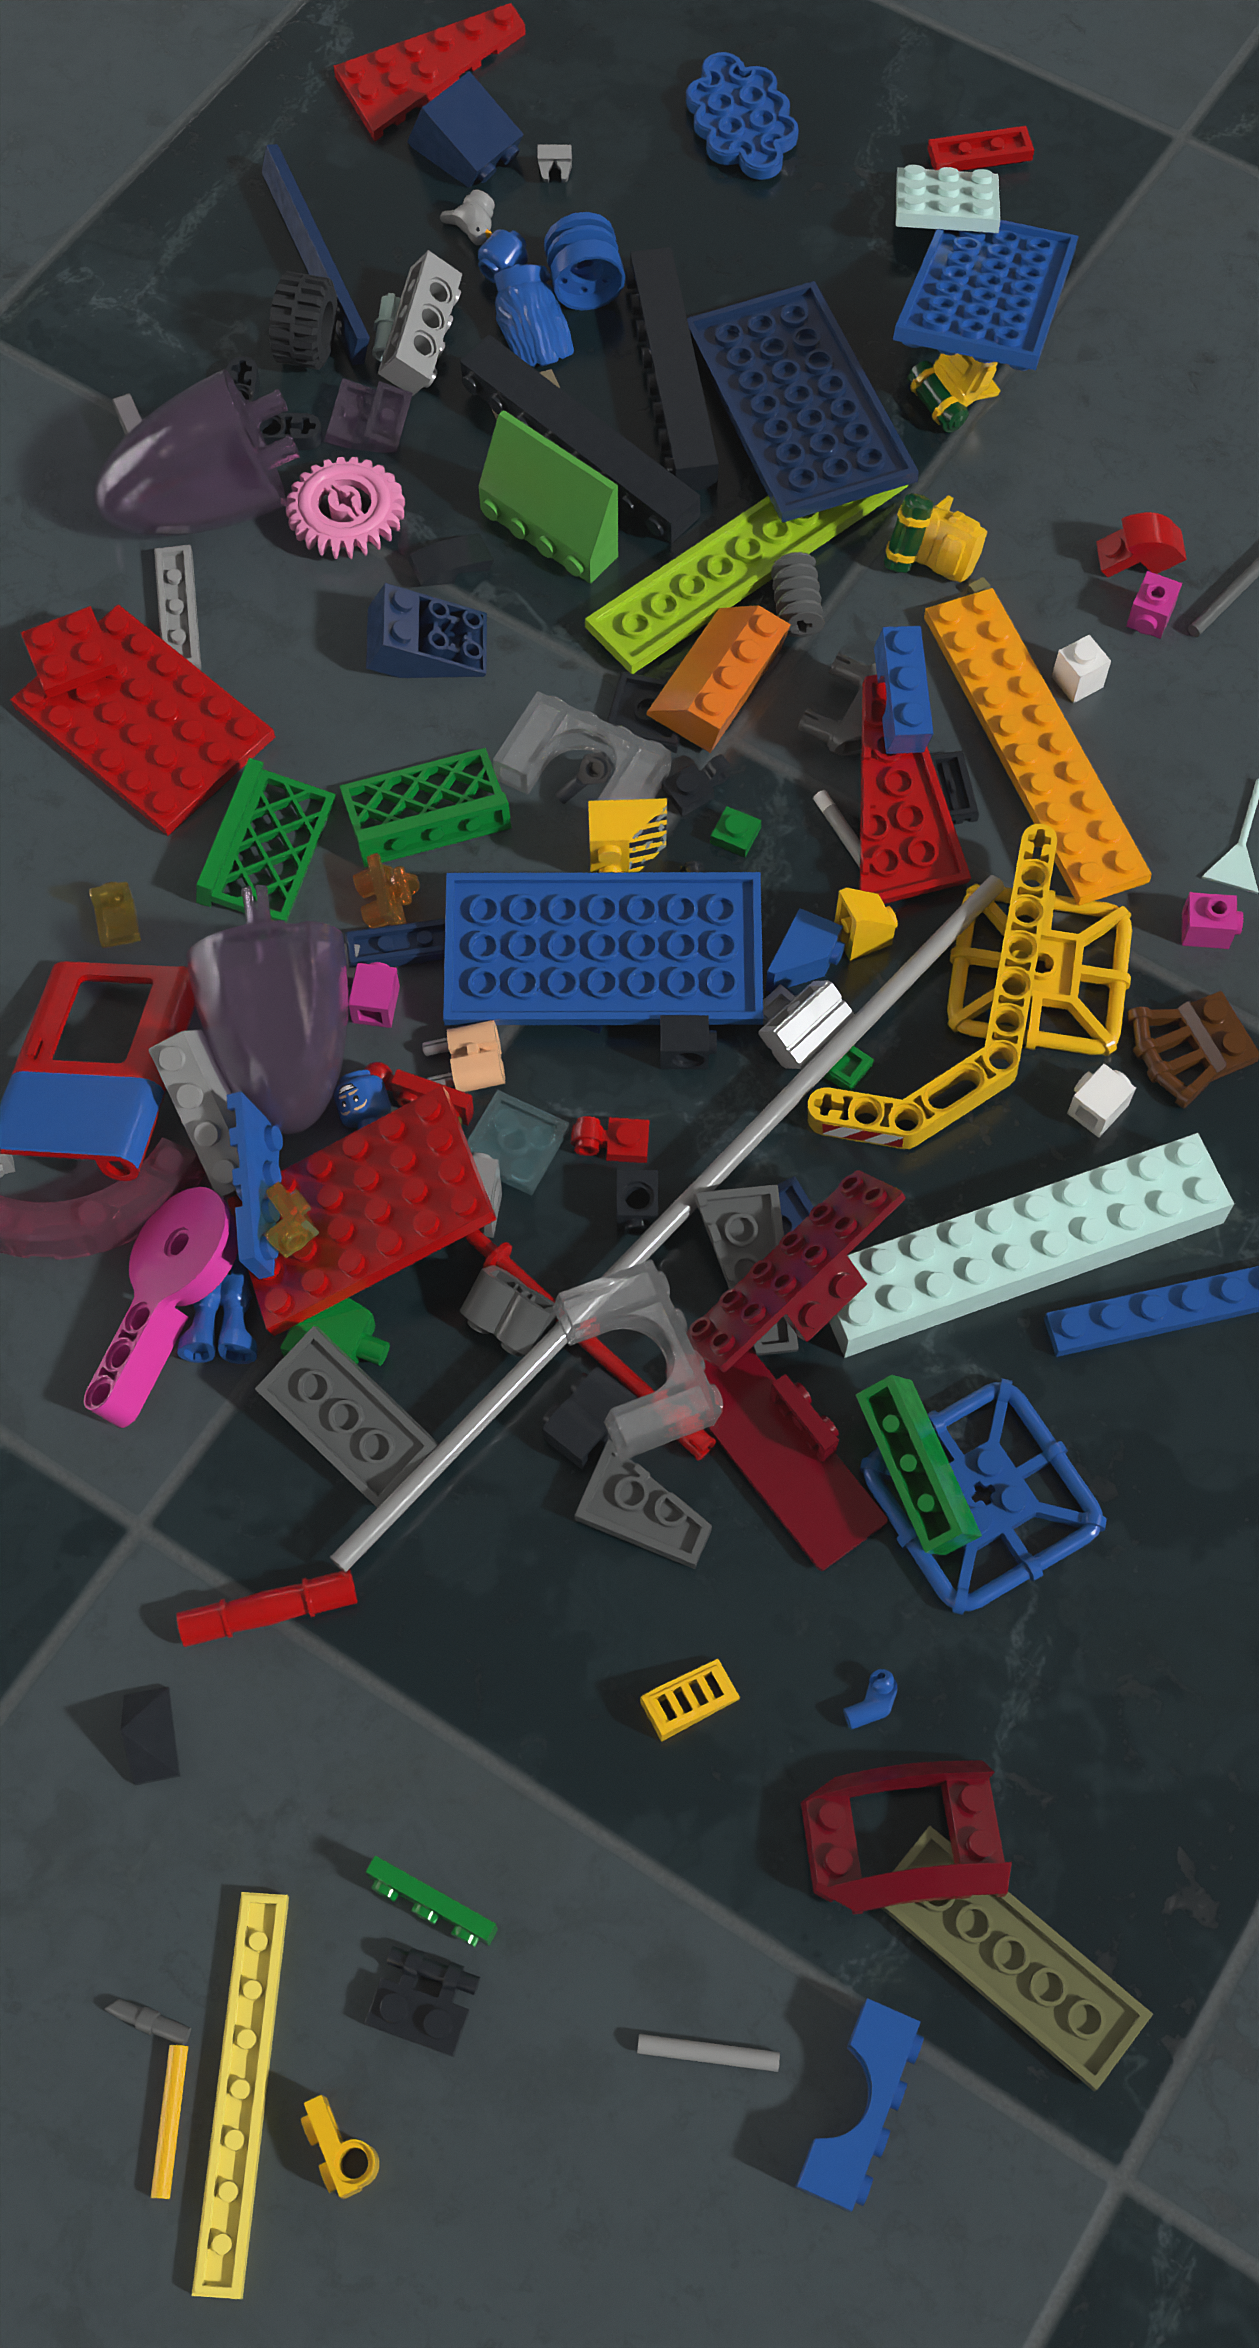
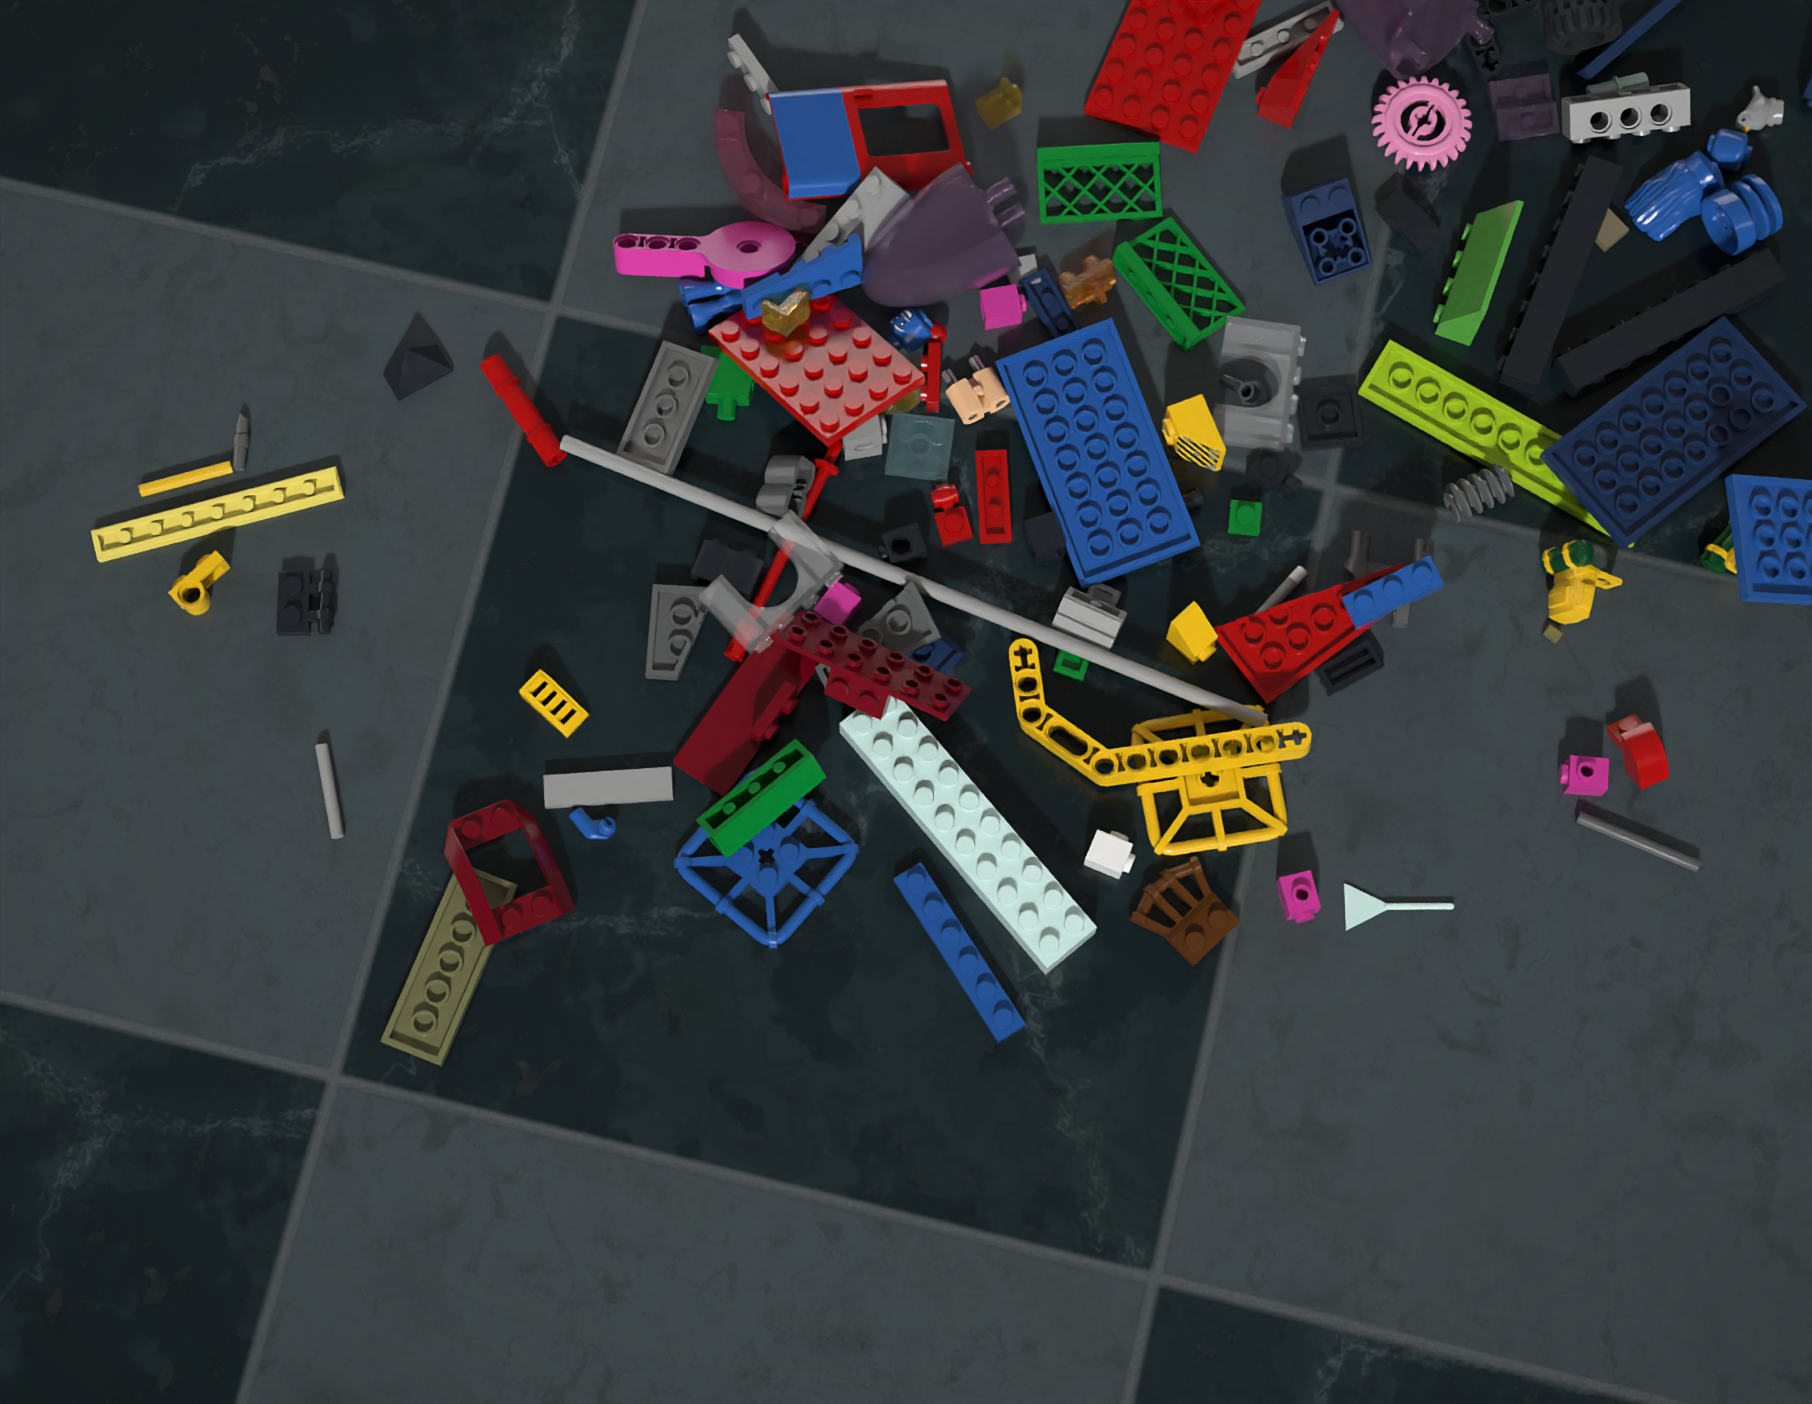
camera: 70 degrees right, 10 degrees up
green plate [366,1855,498,1948] -> none
orange slope [646,605,791,753] -> none
blue slope [766,909,846,992] -> none
blue arch [795,1998,924,2213] -> none
light orange plate [924,588,1152,906] -> none
white brick [1052,635,1111,703] -> none
none -> light grey tile [543,767,674,809]
none -> dark pink brick [813,580,862,627]
none -> red plate [975,449,1012,544]
none -> red wedge [1255,9,1340,129]

